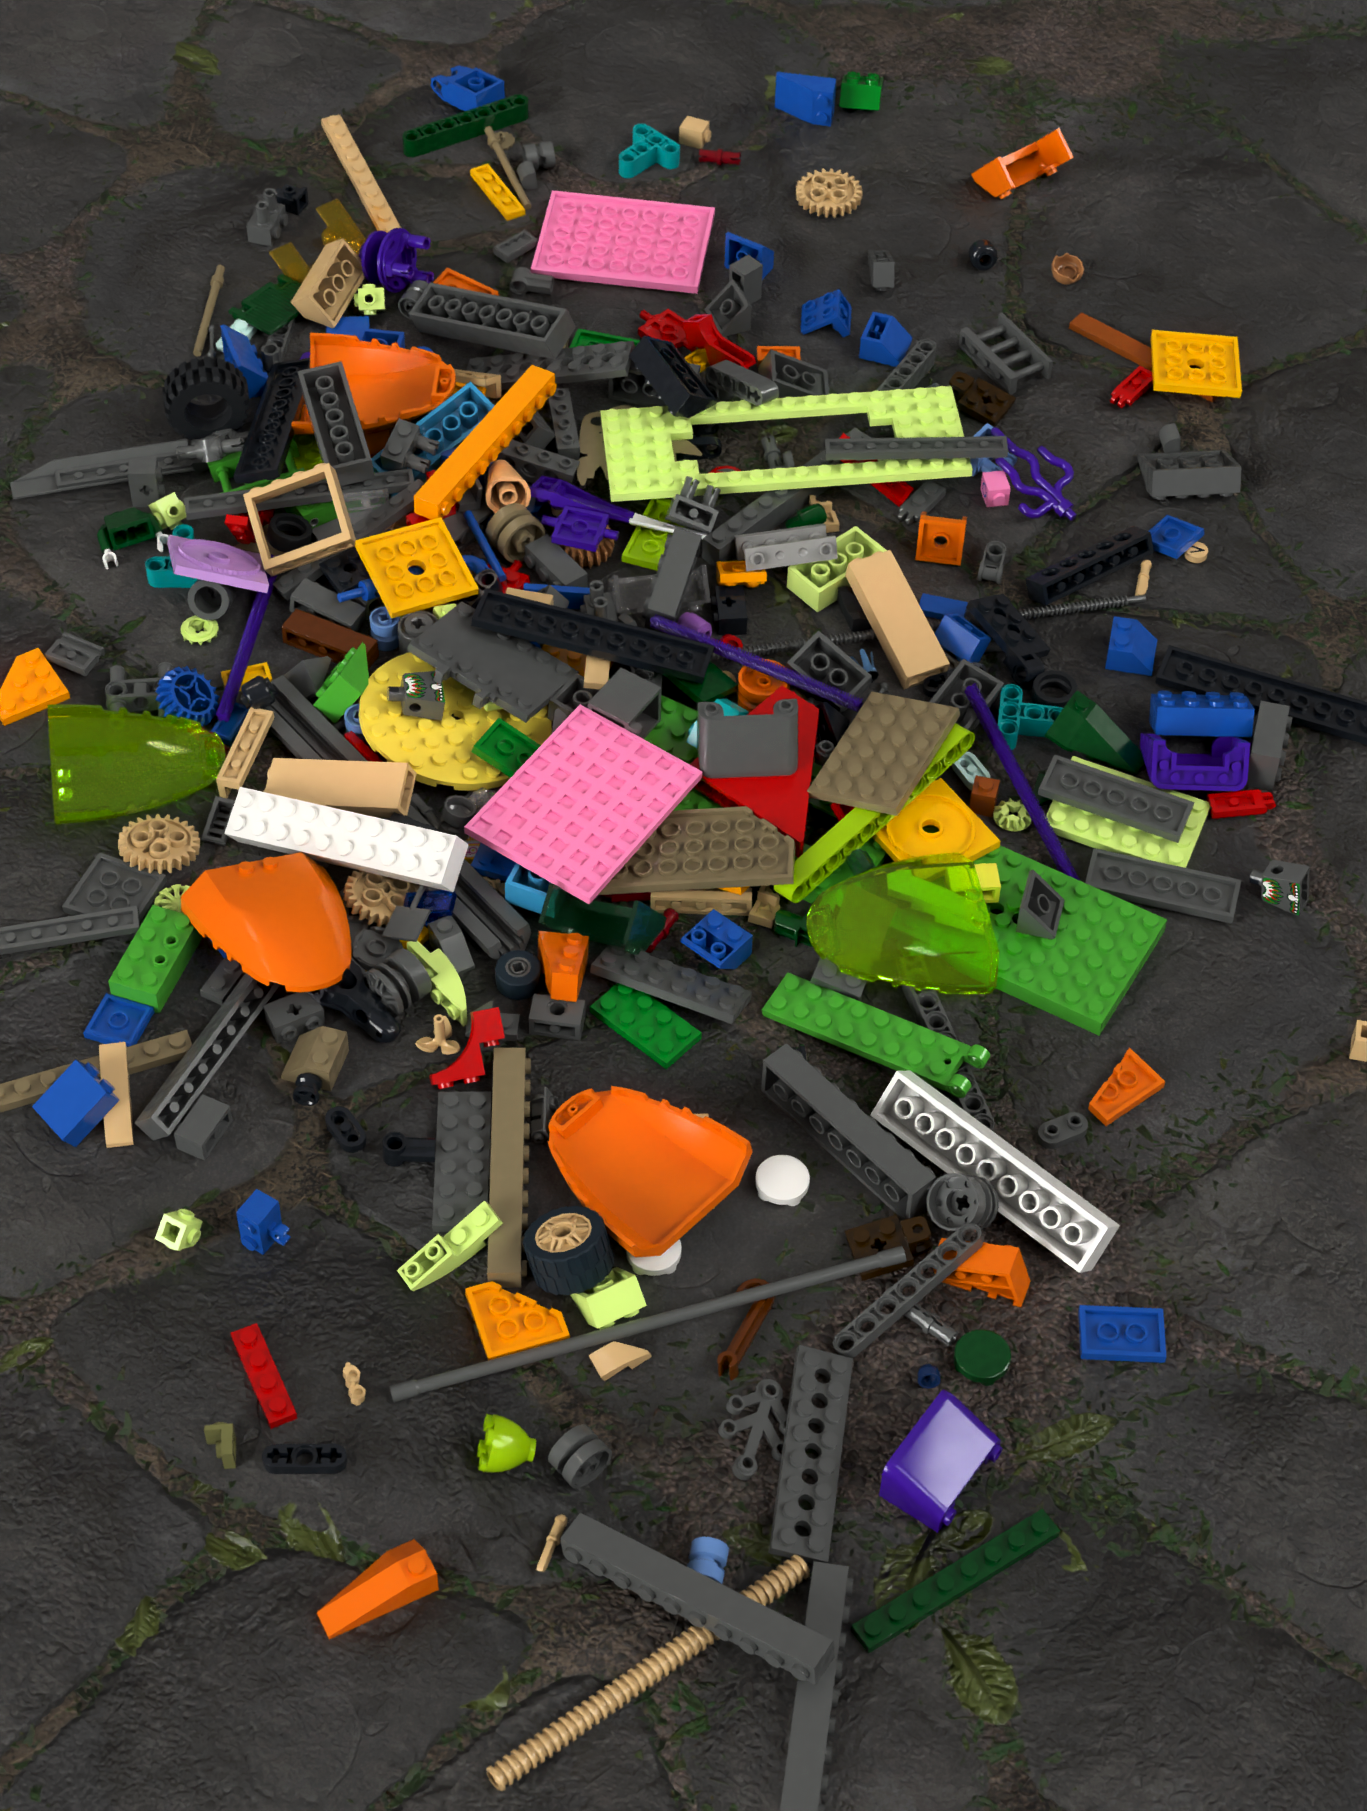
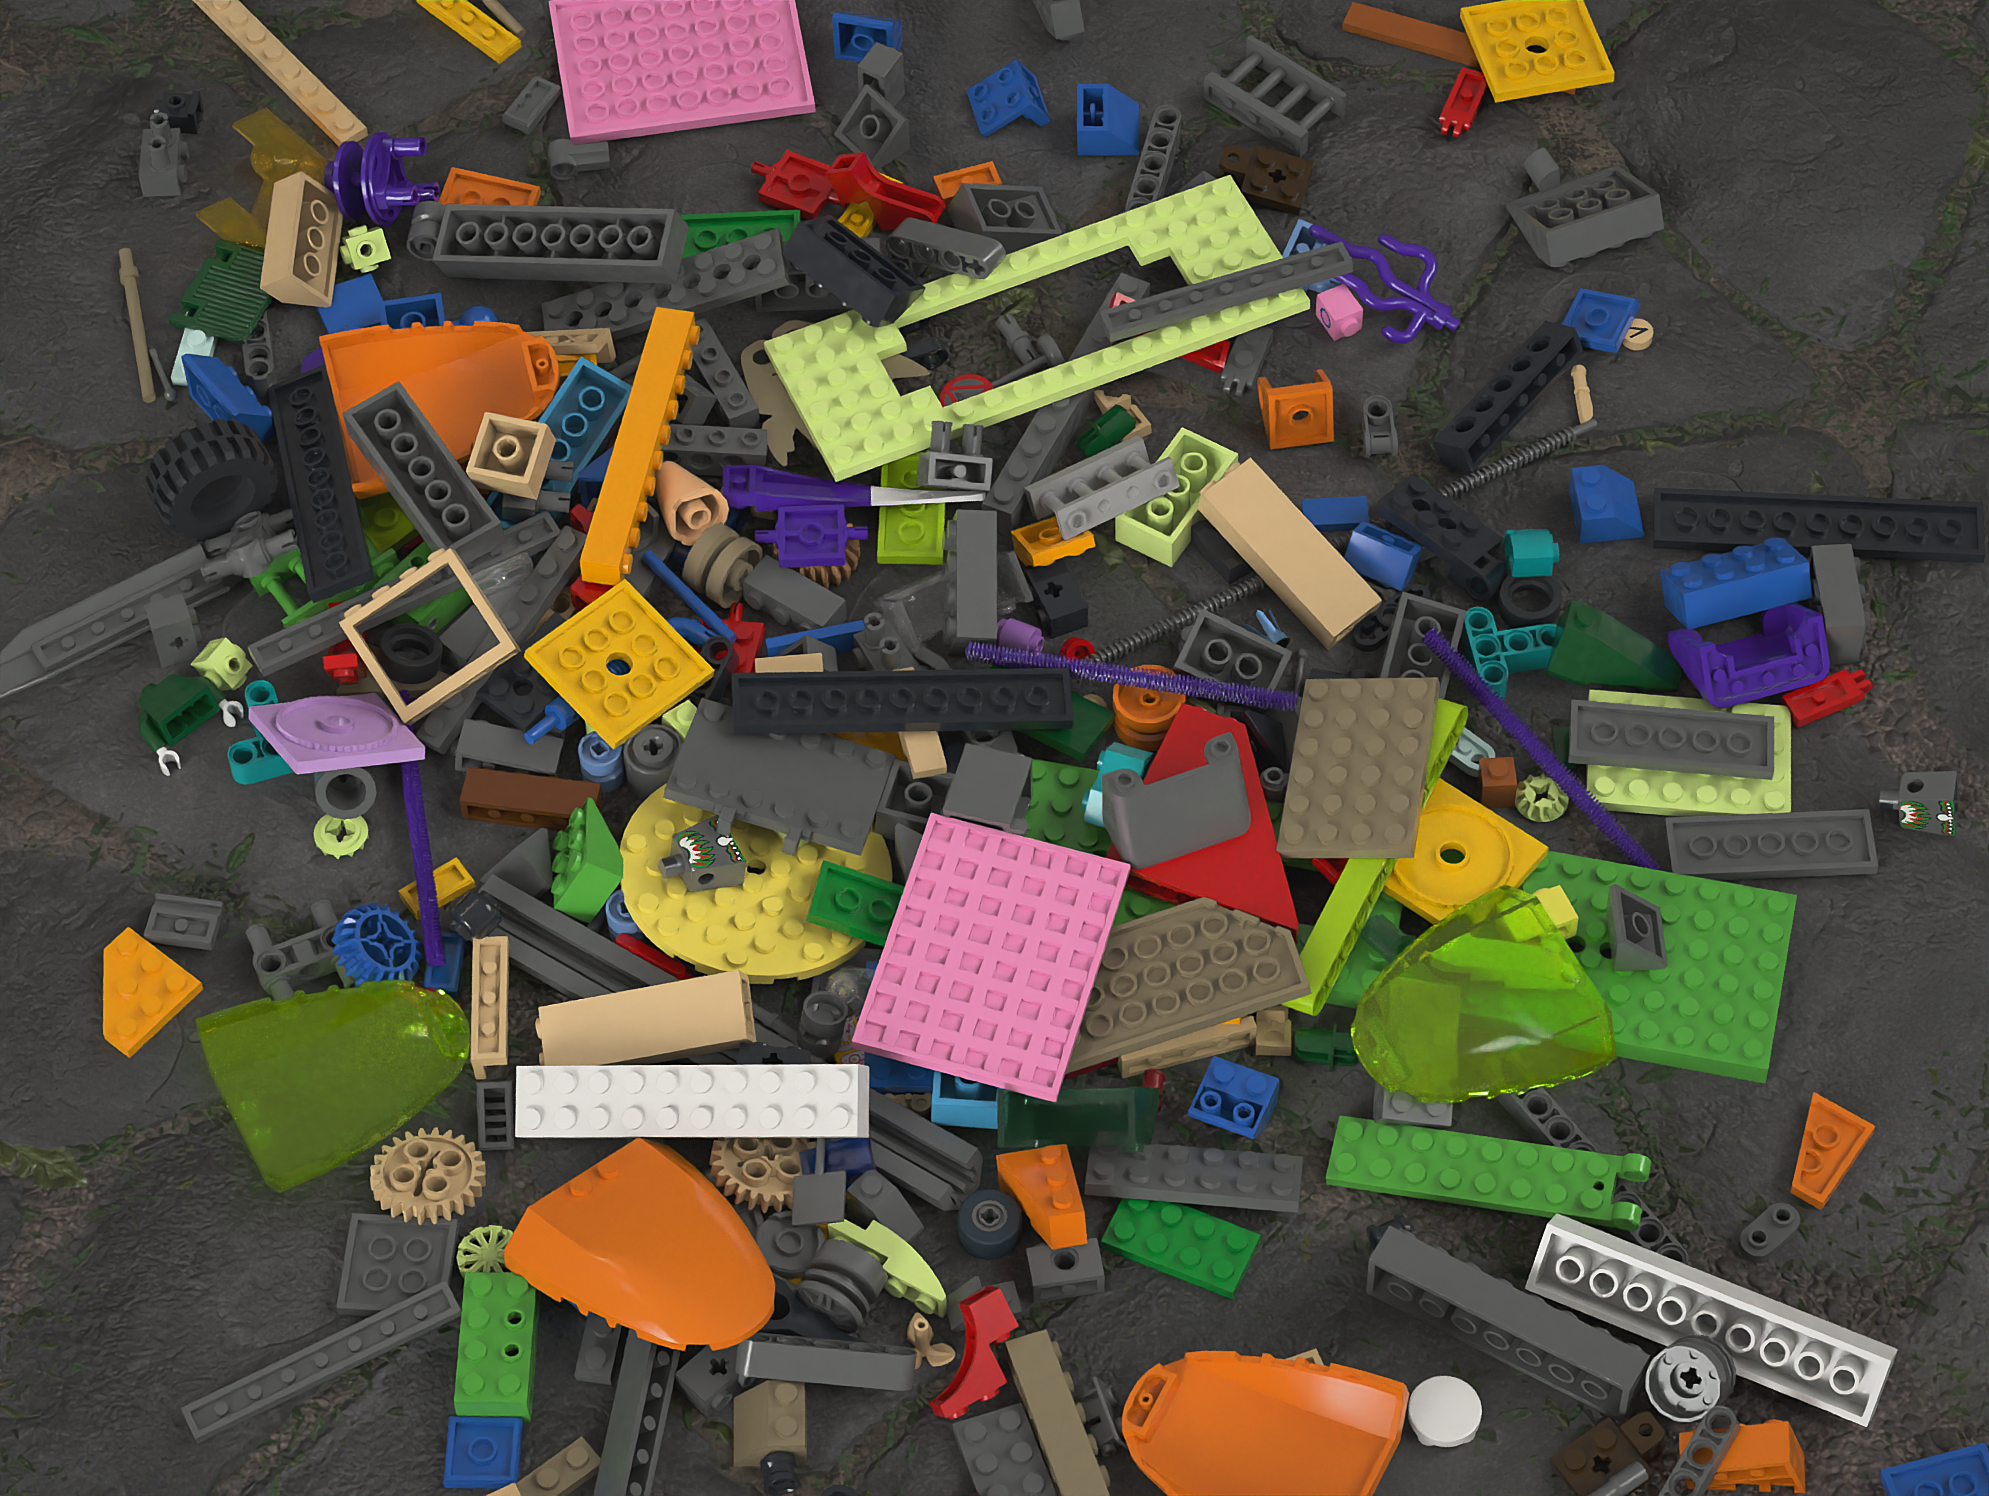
camera: 15 degrees left, 5 degrees up
none -> tan brick [466,412,556,500]
none -> dark grey beam [735,1333,917,1391]
none -> teal brick [1503,529,1559,577]

